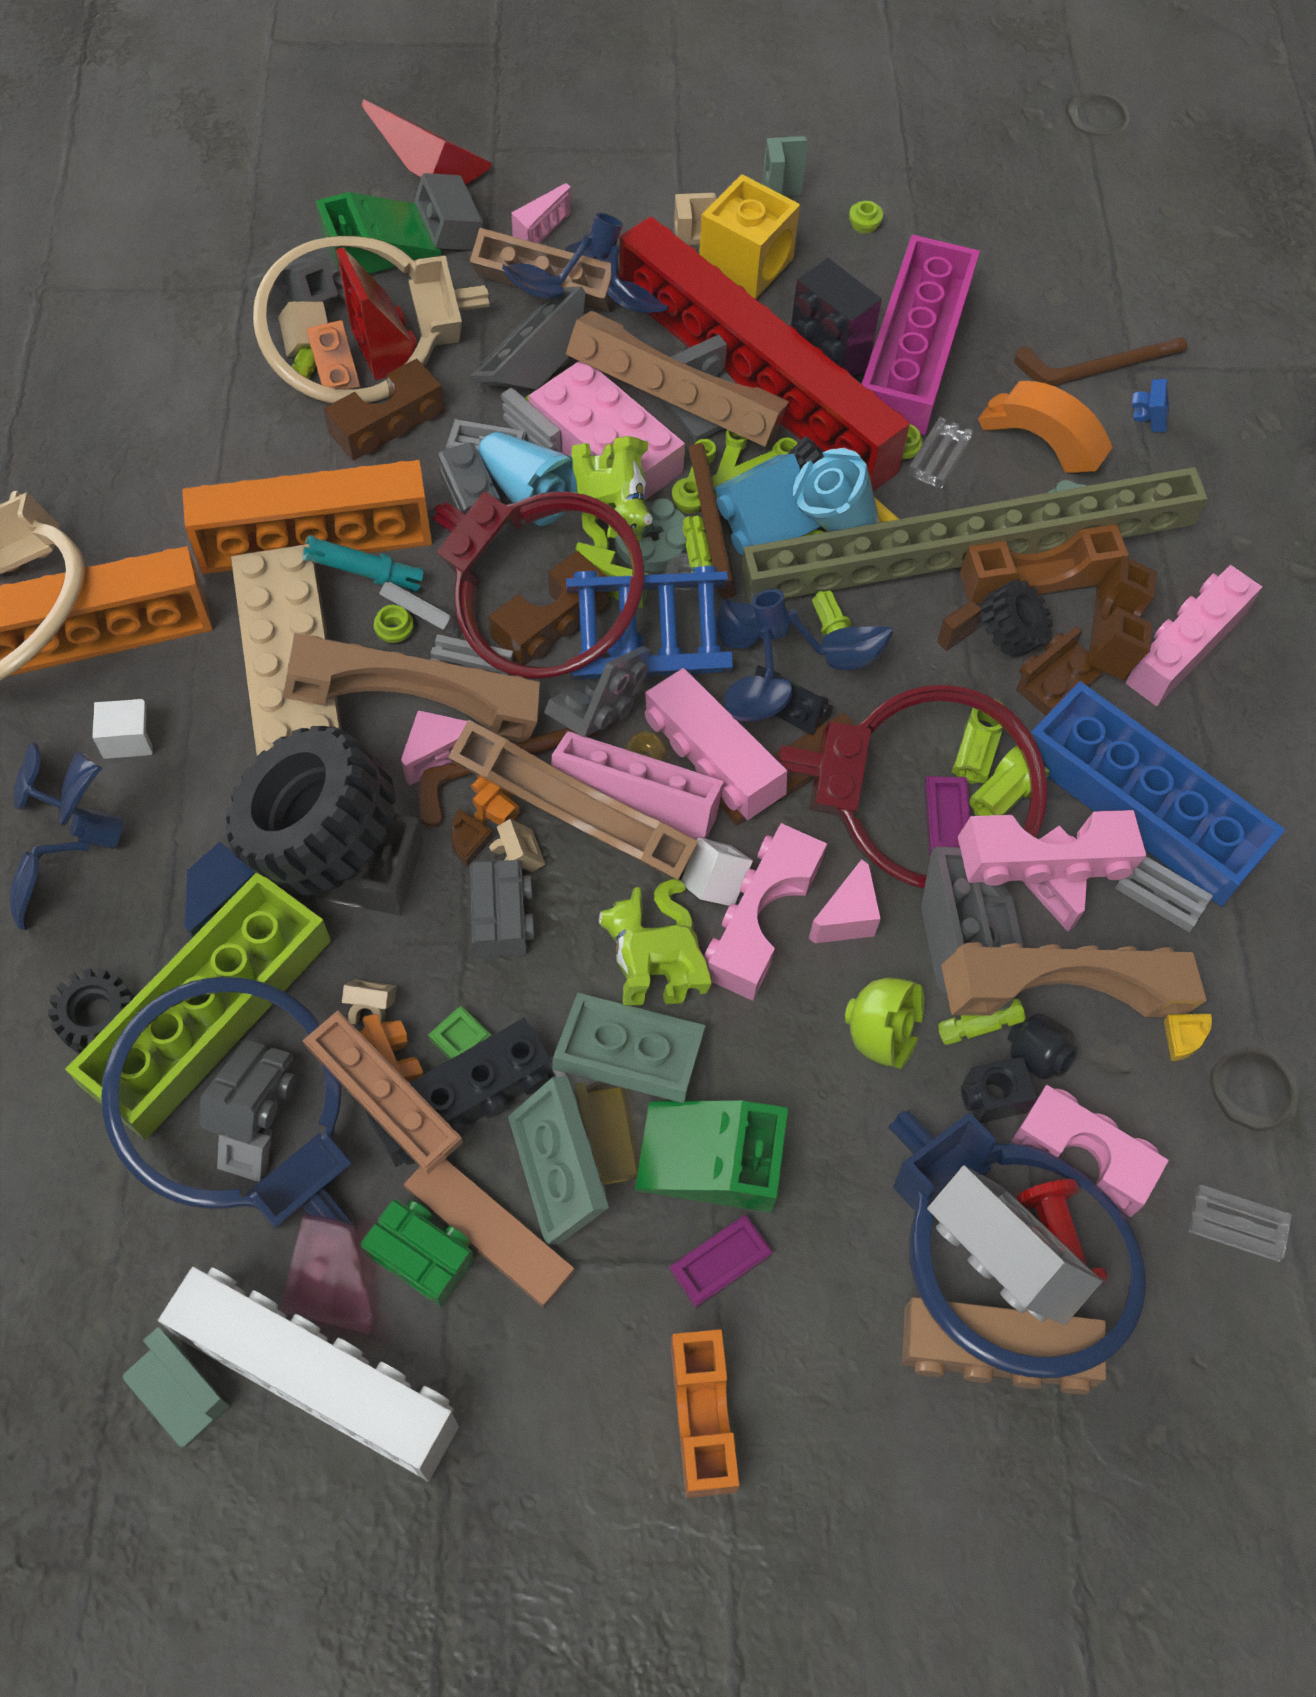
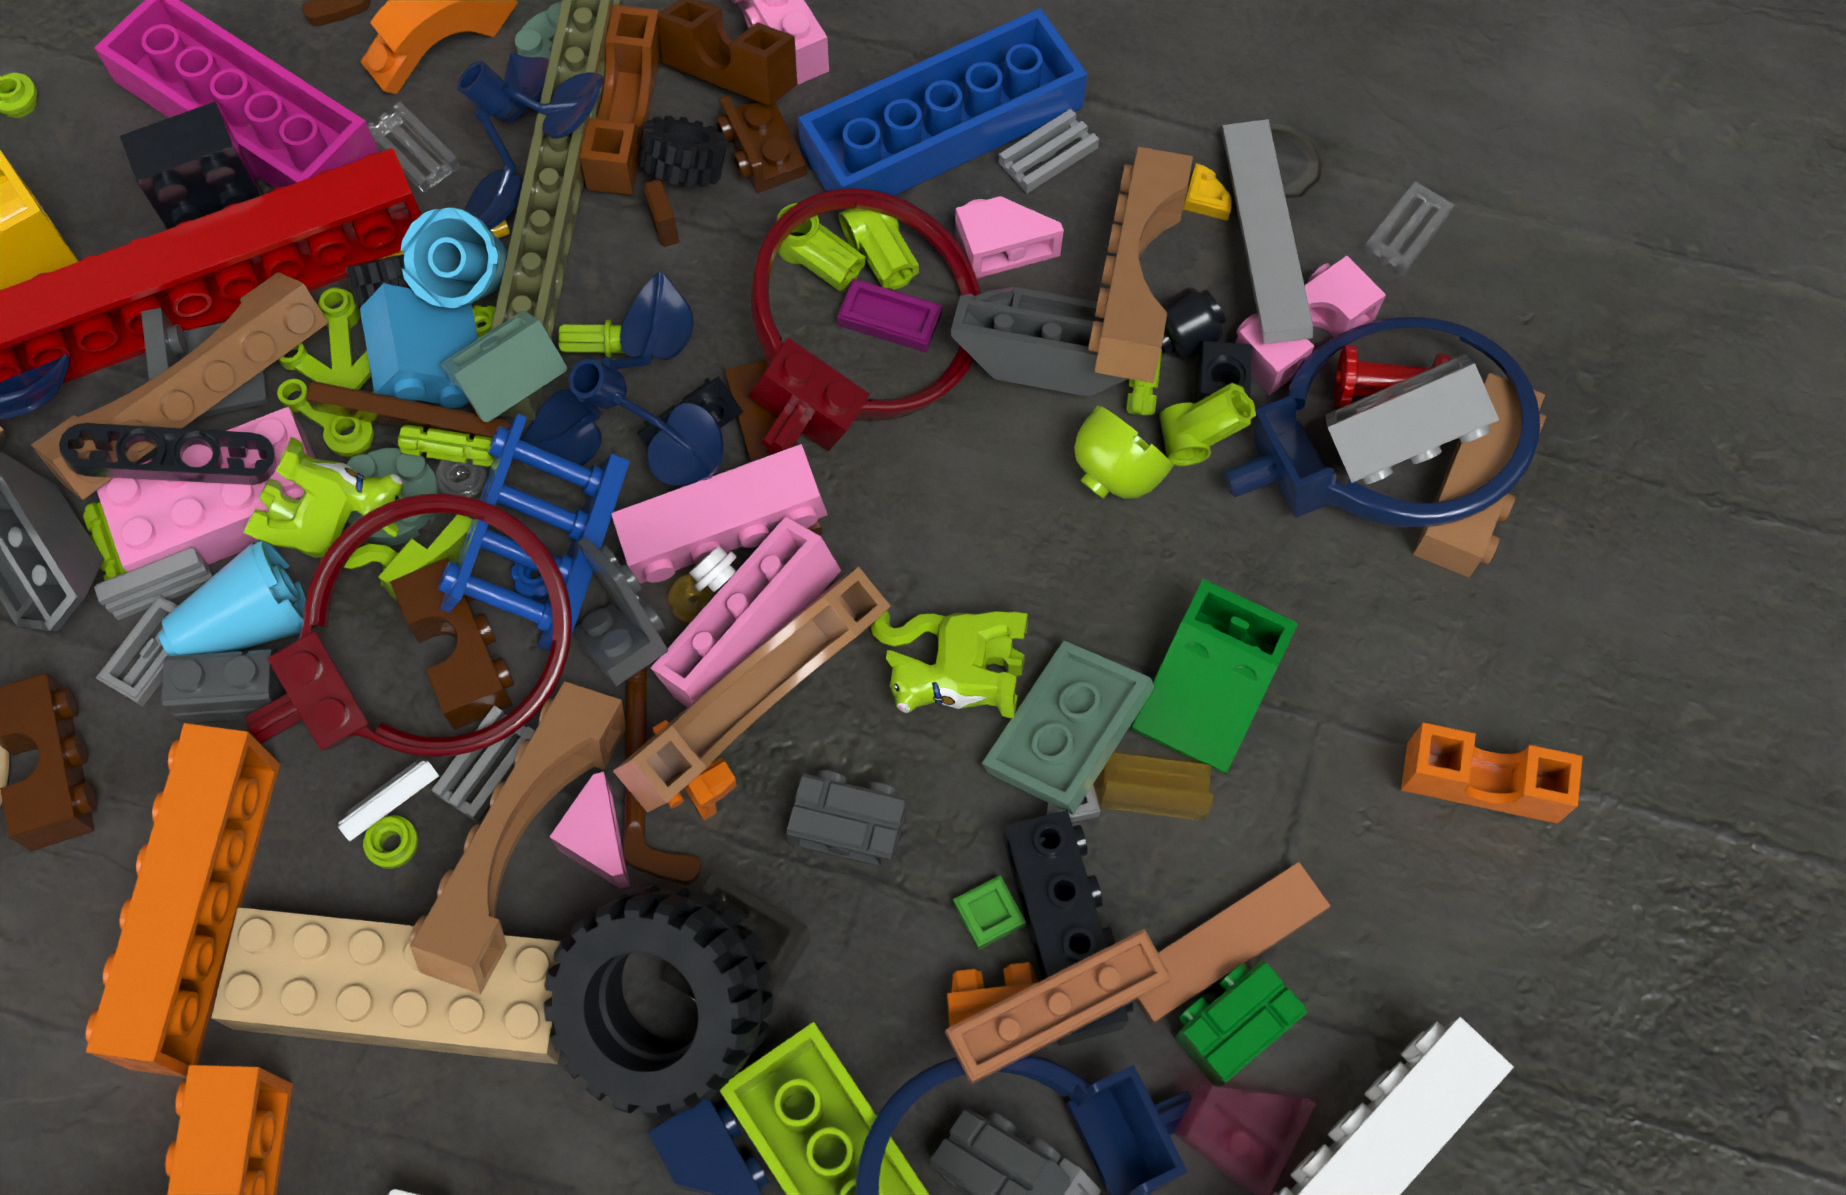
camera: 70 degrees left, 5 degrees up
teal pin [302,535,423,592] -> none
tan tile [342,979,397,1024] -> none
reddish brown tile [451,809,493,867] -> none
tan tile [489,819,545,872] -> none
sand green plate [508,1076,609,1246] -> none
magenta tile [669,1214,773,1309] -> none
white panel [681,837,753,906] -> none
bright pink arch [704,823,827,1001] -> none
bright pink slope [809,859,881,944] -> none
bright pink arch [958,810,1146,886] -> none
none -> black beam [59,423,277,485]
none -> sand green panel [440,310,567,422]
none -> dark blue plant [457,53,605,229]
none -> white plate [689,545,737,592]
none -> lime piece [1159,383,1256,466]
none -> light grey tile [1223,119,1313,344]

